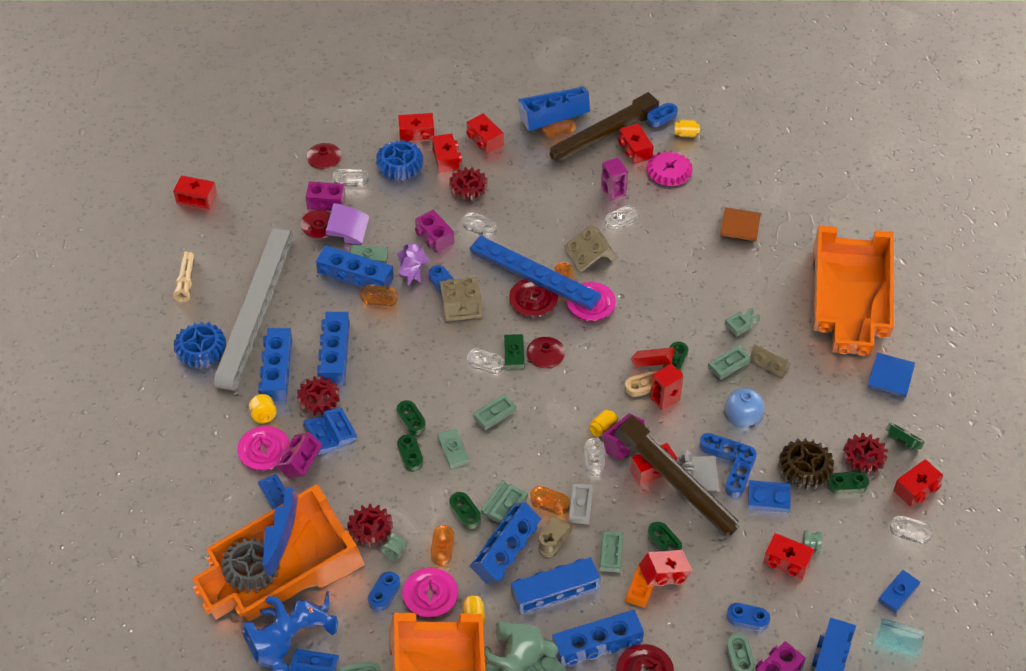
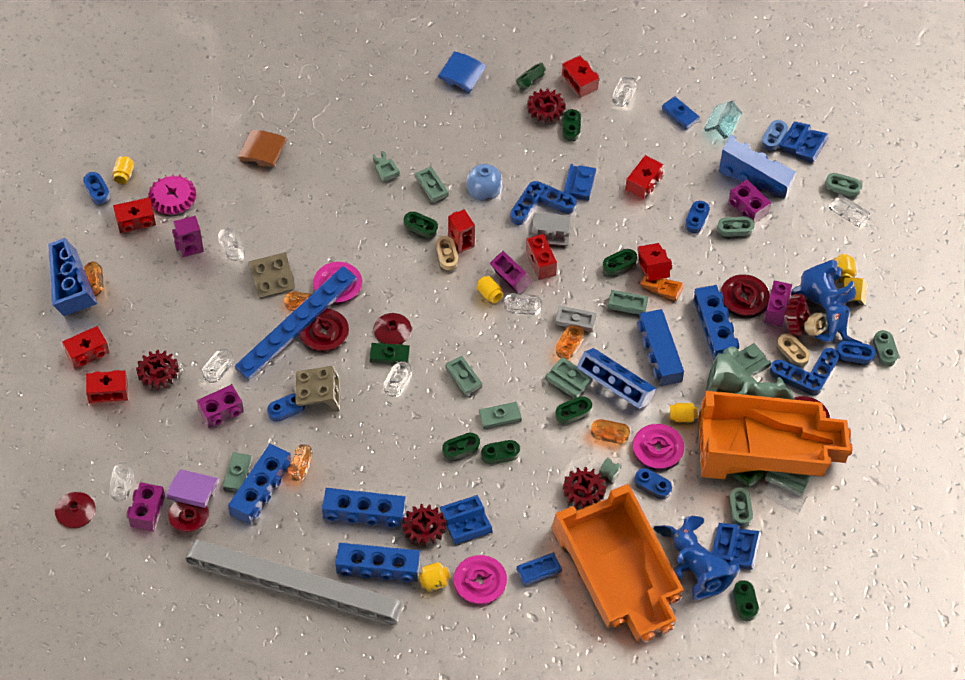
camera: 85 degrees left, 5 degrees up
red brick [173,175,217,209] -> none
tan pin [173,251,194,302] -> none
blue gear [174,321,226,369] -> none
dark grey gear [221,537,280,594] -> none
blue slope [263,487,298,575] -> none
magenta brick [276,432,322,479] -> none
blue gear [376,140,423,182] -> none
medium lavender hair [397,243,431,286] -> none
red brick [398,113,434,142] -> none
dark tan piece [539,516,573,558] -> none
dark brown brick [549,92,659,163] -> none
dark brown brick [614,414,739,536] -> none
red slope [631,347,674,367] -> none
dark tan hinge [750,344,791,378] -> none
dark brown gear [778,437,834,490] -> none
sand green wheel [802,530,822,553] -> none
orange panel [813,225,894,356] -> none

